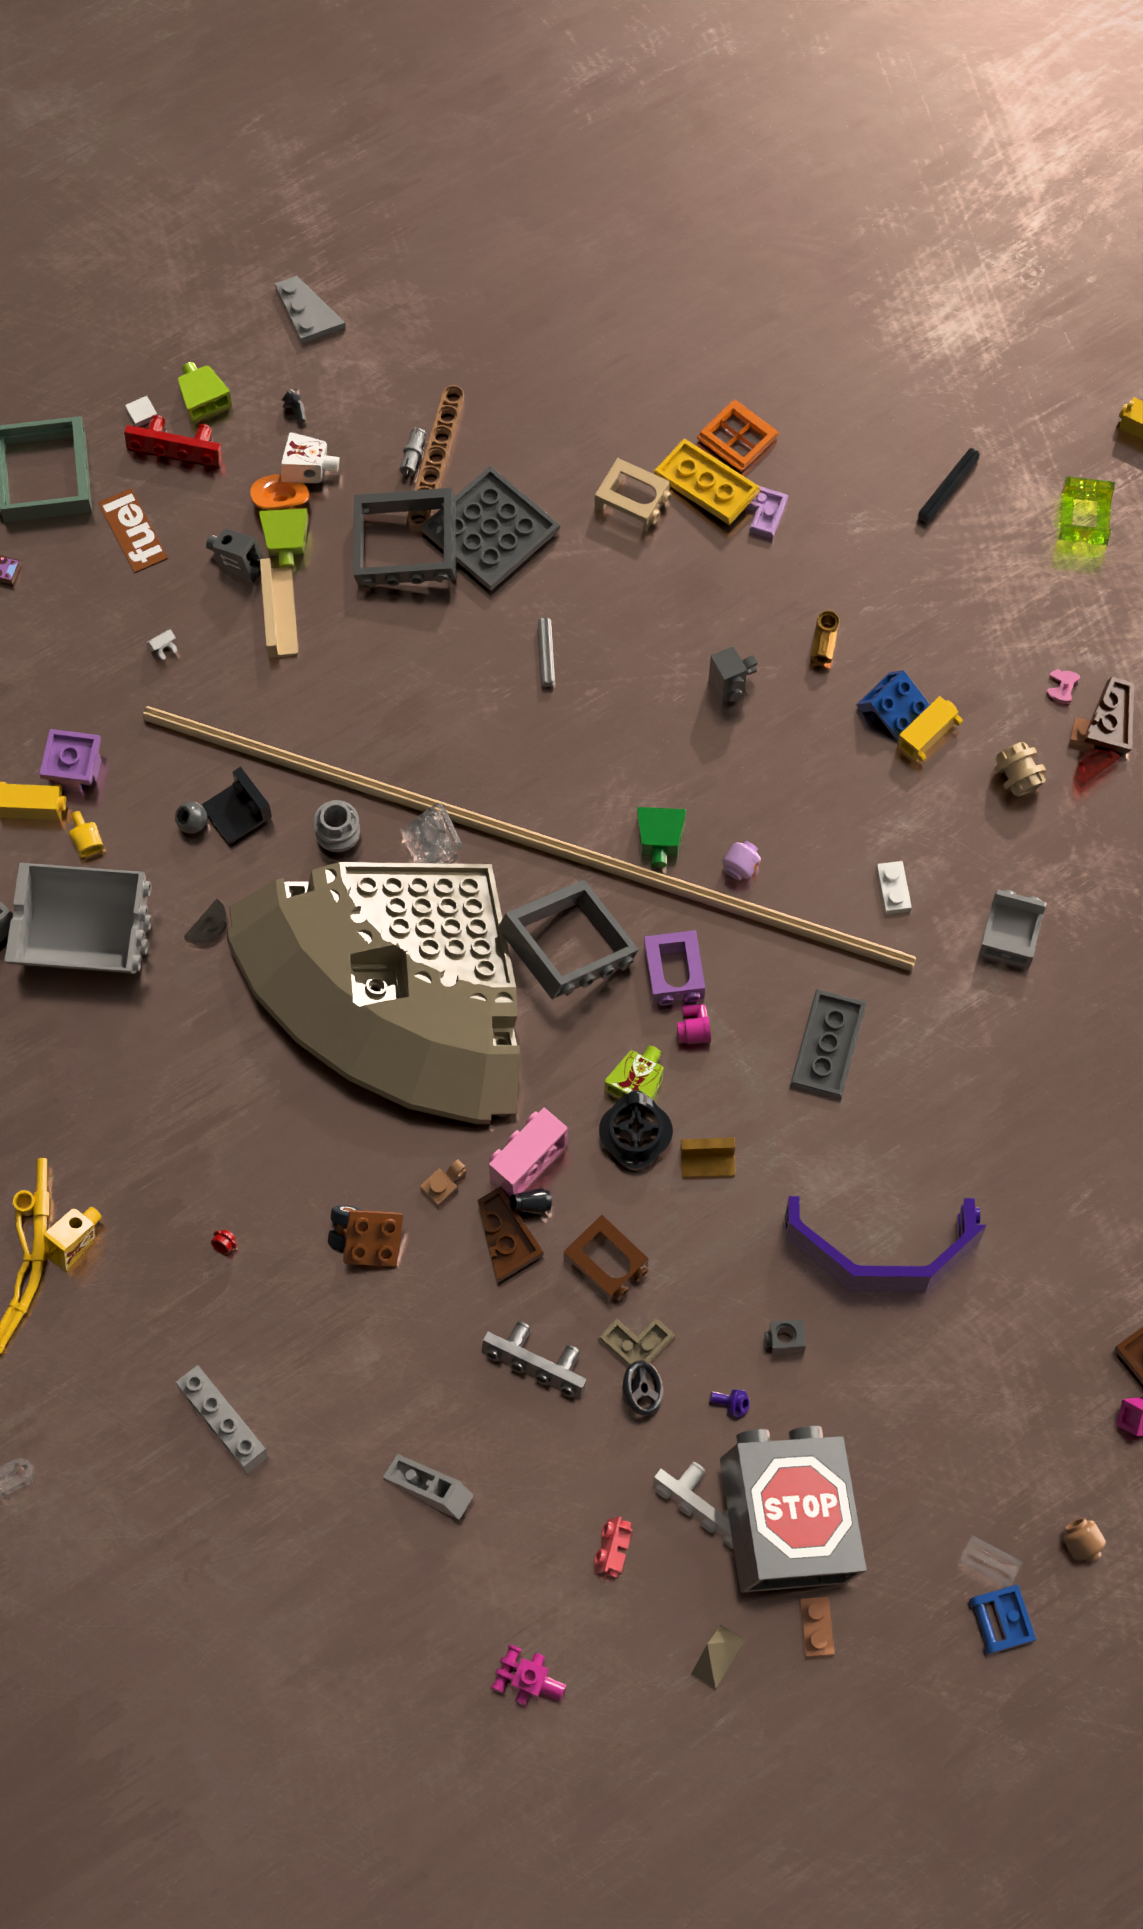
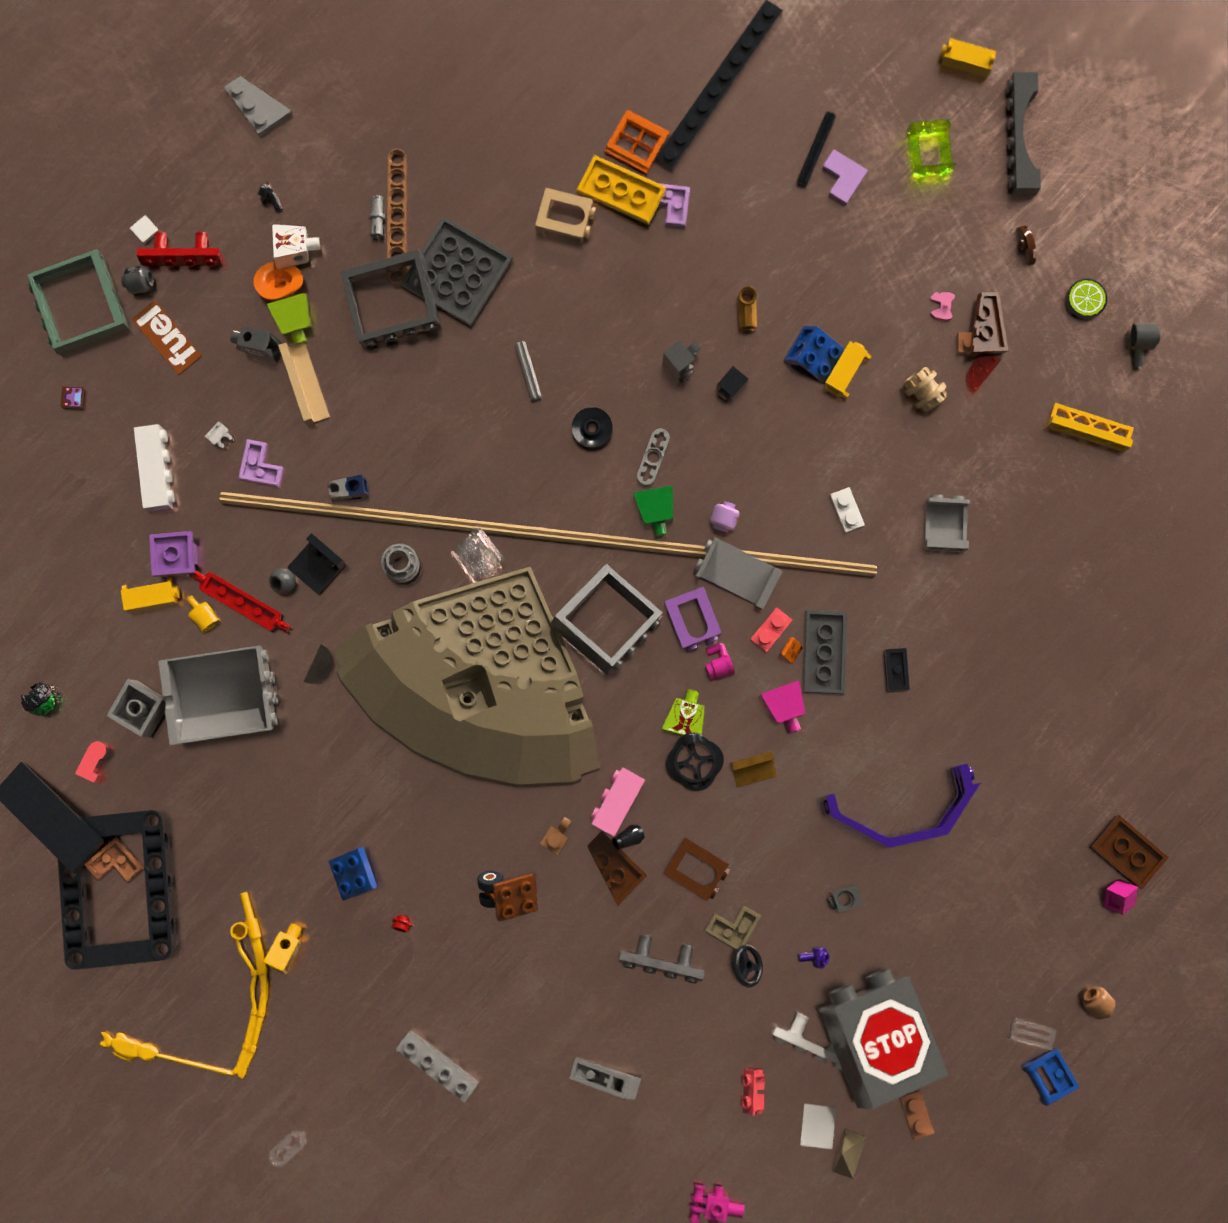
camera: 15 degrees left, 15 degrees up
lime torso [178,362,232,422] -> none
none -> dark grey head [121,265,154,294]
none -> white brick [134,424,175,512]
none -> red plate [190,570,291,633]
none -> lavender tile [238,439,284,488]
none -> leg [327,475,369,500]
none -> blue plate [328,847,377,901]
none -> black dish [572,407,613,448]
none -> light grey beam [637,429,670,487]
none -> black plate [655,0,783,171]
none -> light grey panel [694,537,782,609]
none -> black brick [716,366,749,402]
none -> coral plate [750,607,792,653]
none -> dark pink torso [759,680,805,733]
none -> orange slope [779,637,803,664]
none -> white sticker [800,1104,836,1149]
none -> lavender tile [823,150,868,205]
none -> black plate [884,648,910,692]

